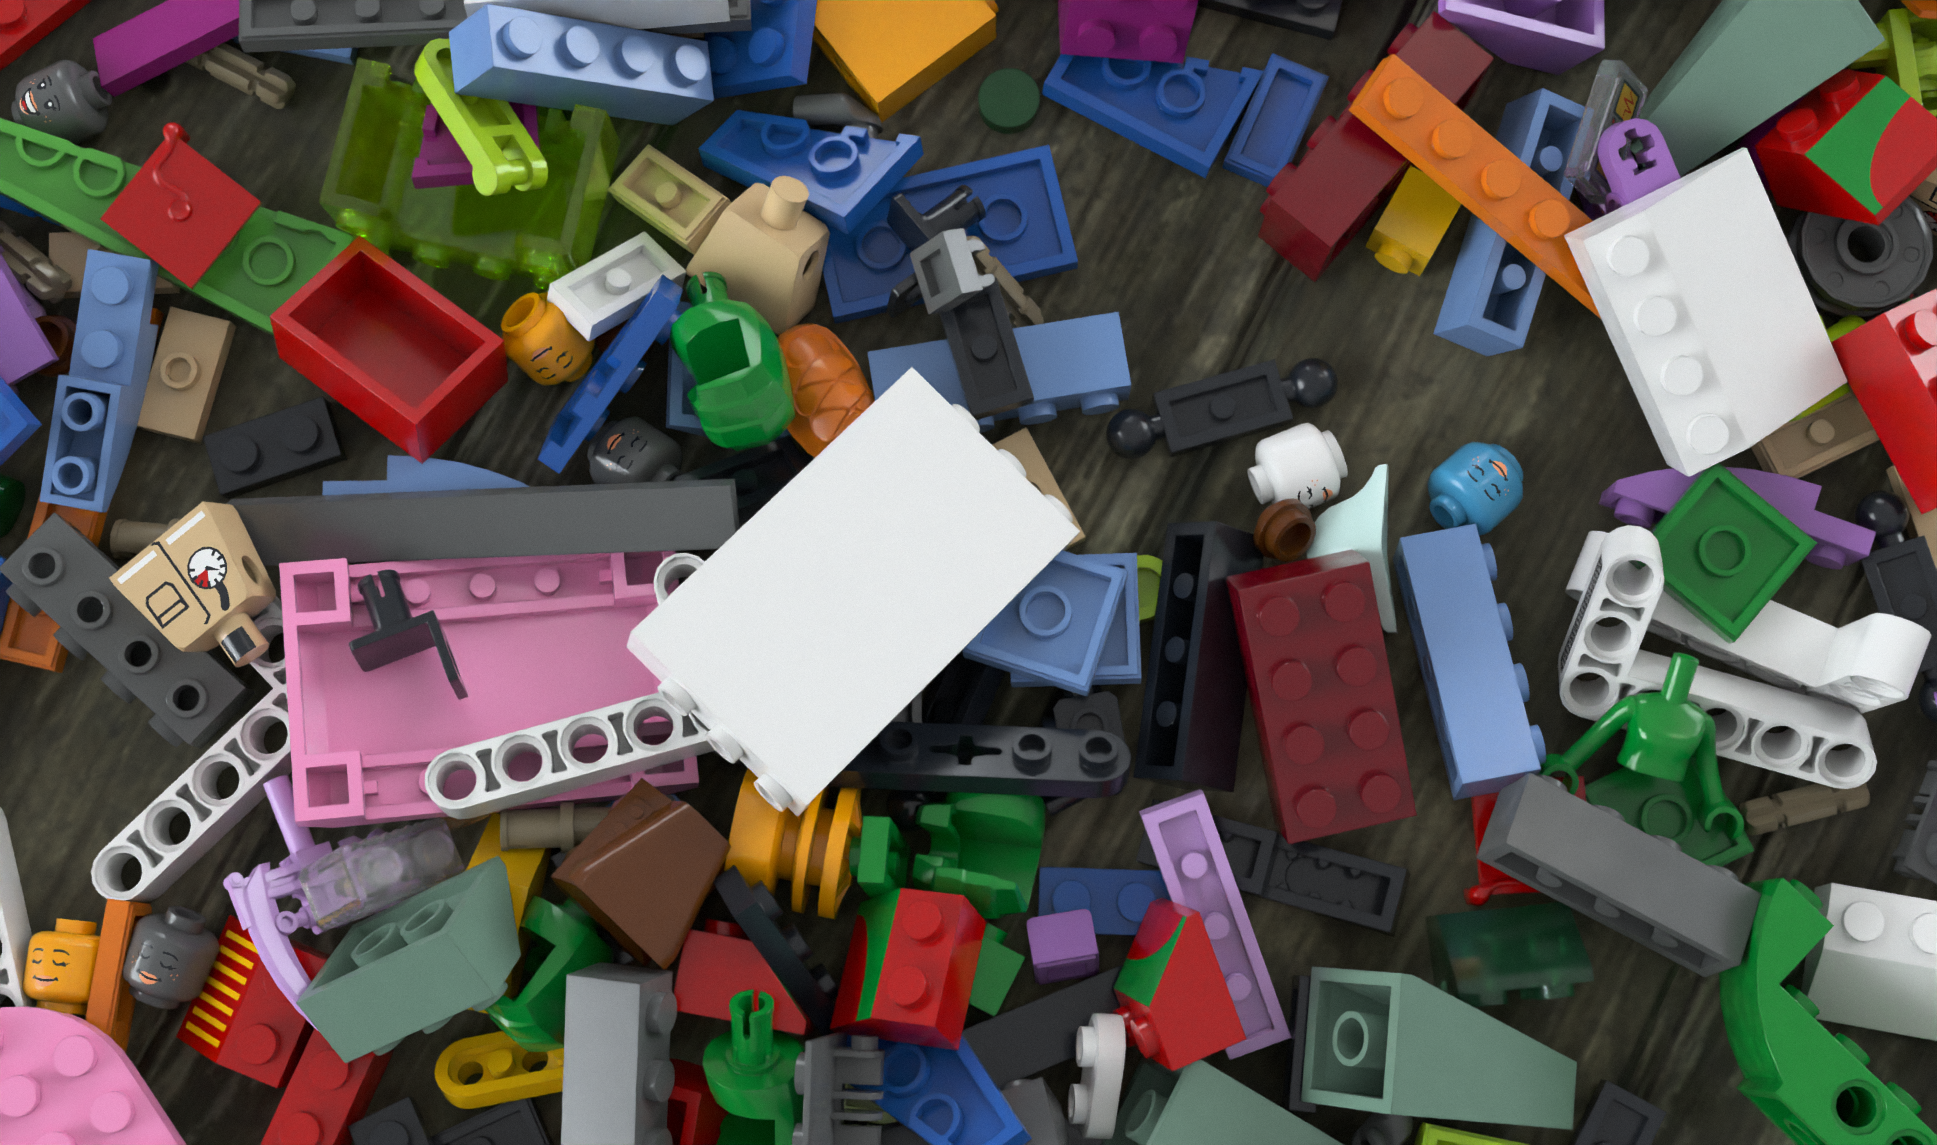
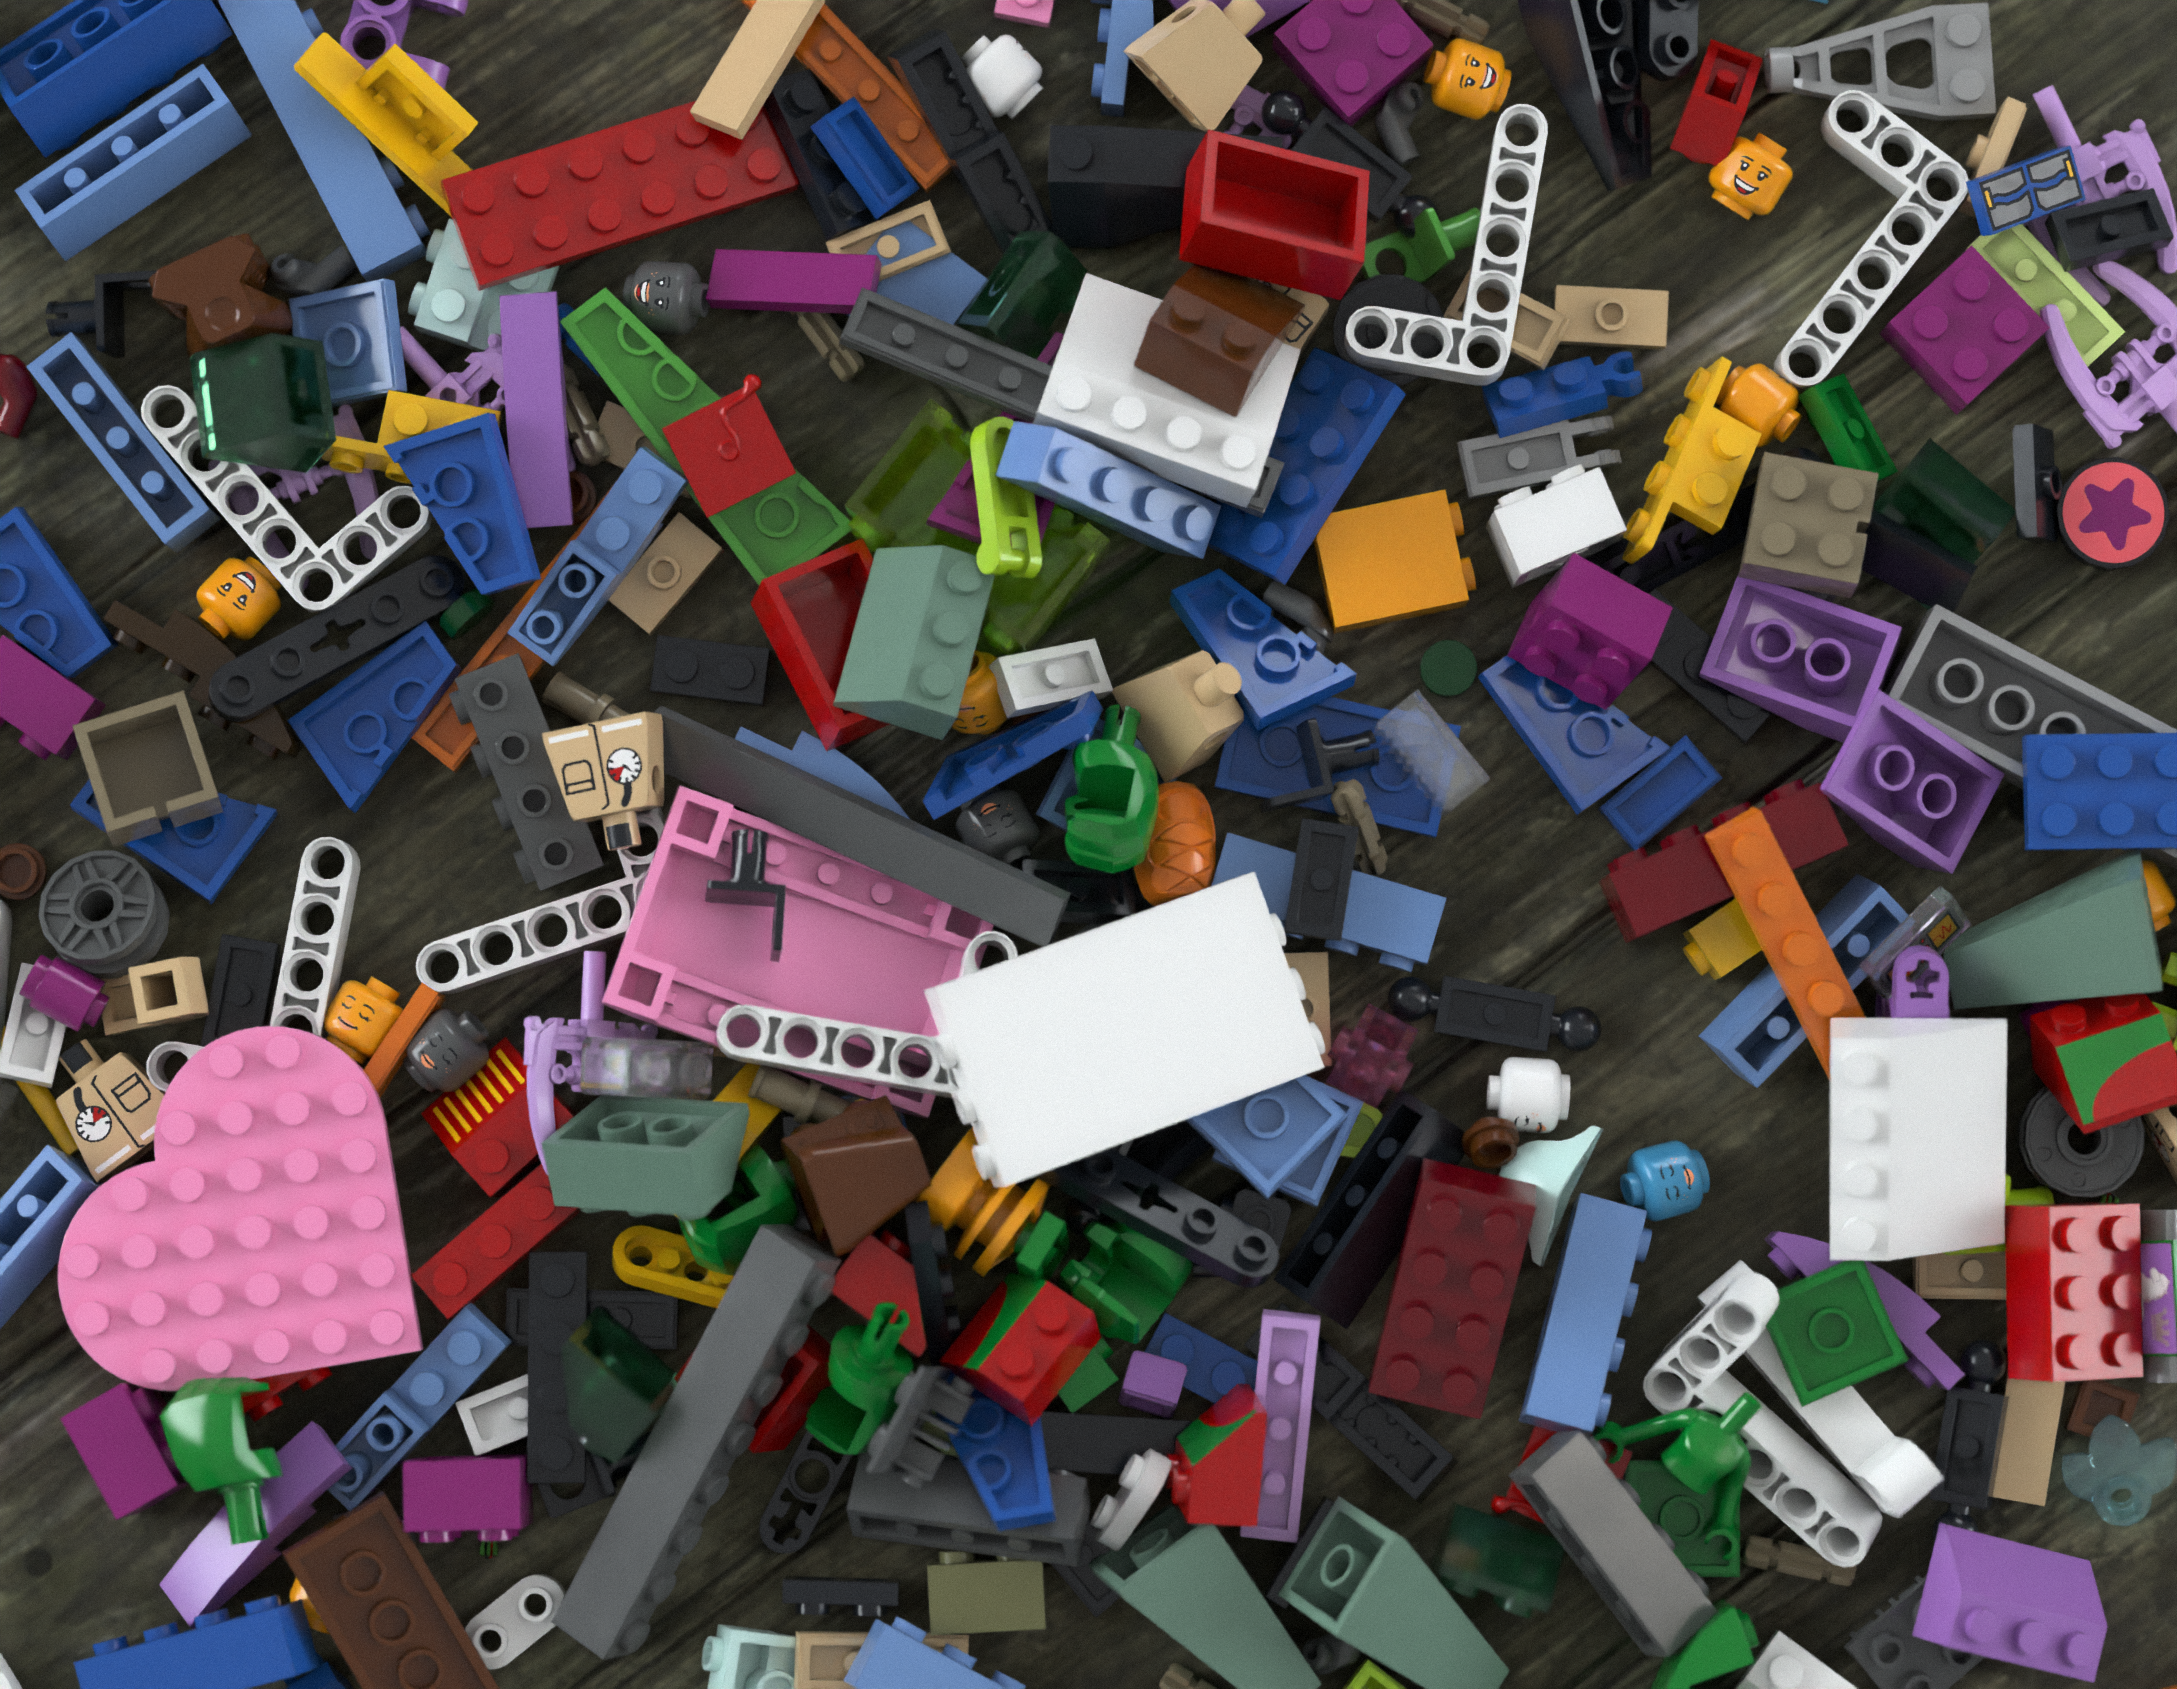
camera: 25 degrees right, 5 degrees up
tan plate [608,144,731,255] -> none
dark grey tile [909,228,995,315] -> none
none -> sand green slope [833,545,995,740]
none -> clear pink brick [1326,1003,1419,1109]
none -> clear brick [1374,690,1490,816]

